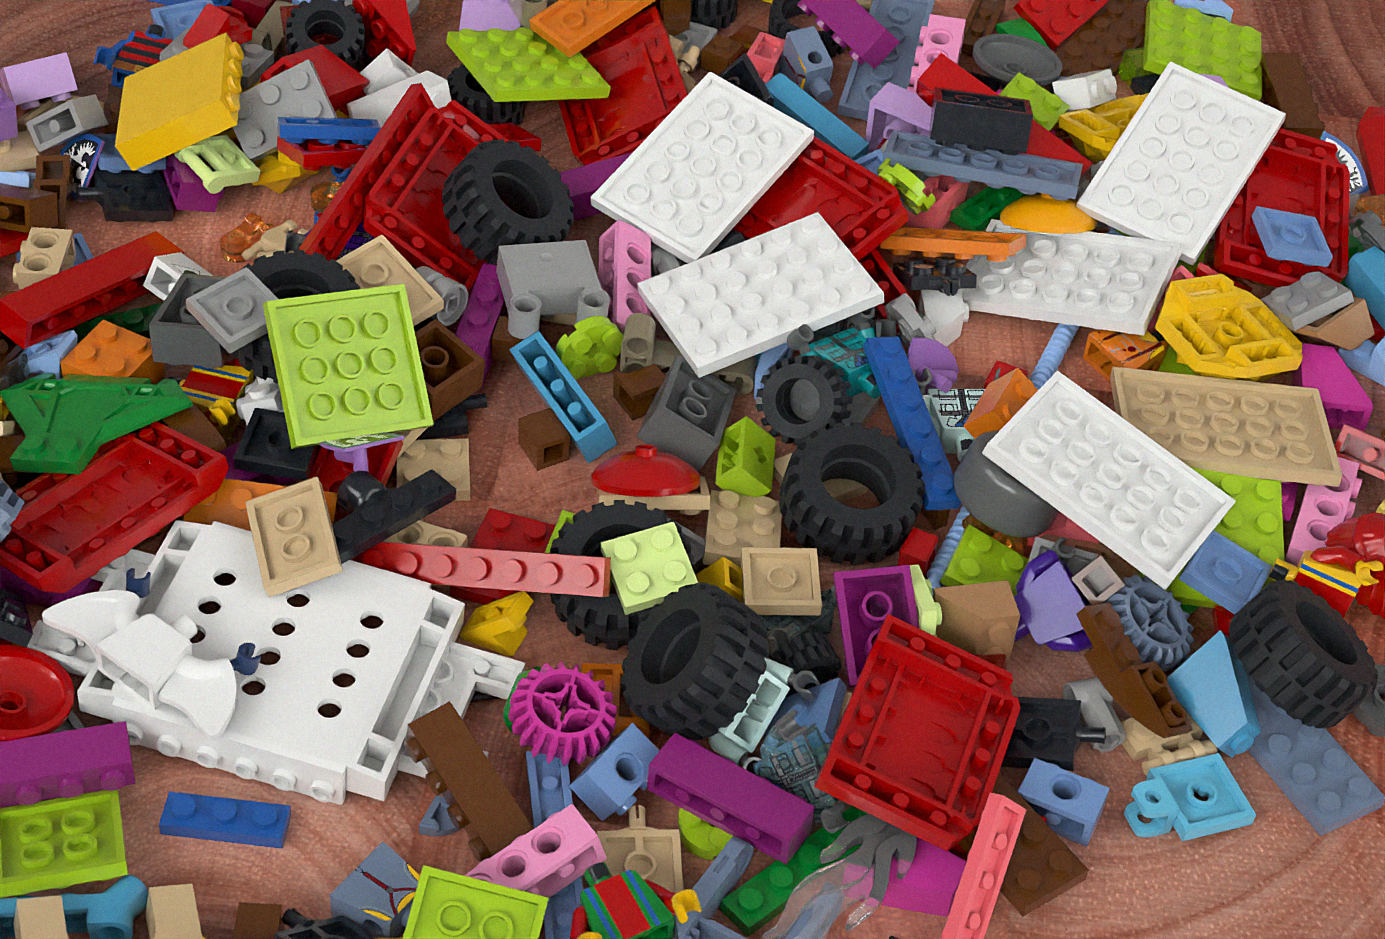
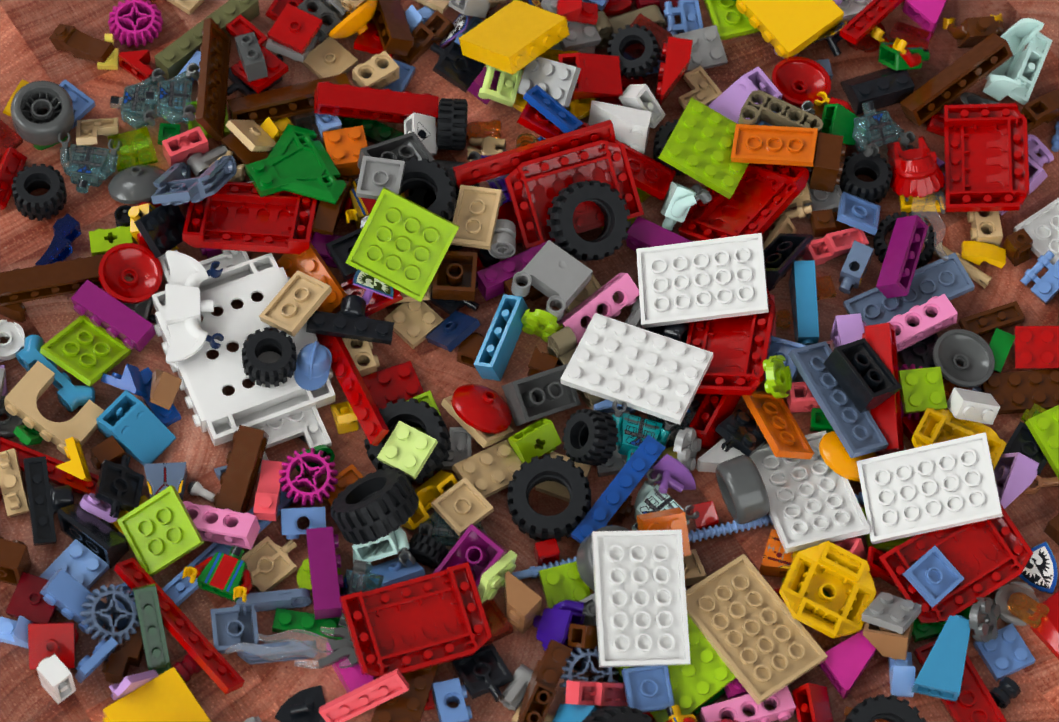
camera: 50 degrees right, 15 degrees up
none -> dark azure slope [96,390,176,466]
none -> blue slope [101,364,147,398]
none -> medium nougat slope [150,369,182,410]
none -> white piece [187,481,216,502]
none -> black tyre [242,327,297,387]
none -> coral slope [253,460,284,521]
none -> medium blue piece [294,341,332,391]
none -> dark blue plate [425,310,481,351]
none -> black tyre [437,98,468,151]
none -> coral slope [565,680,628,706]
none -> light aqua torso [660,182,712,232]
none -> tan plate [678,66,722,110]
none -> dark grey wheel [716,455,770,524]
none -> medium blue plate [837,192,881,235]

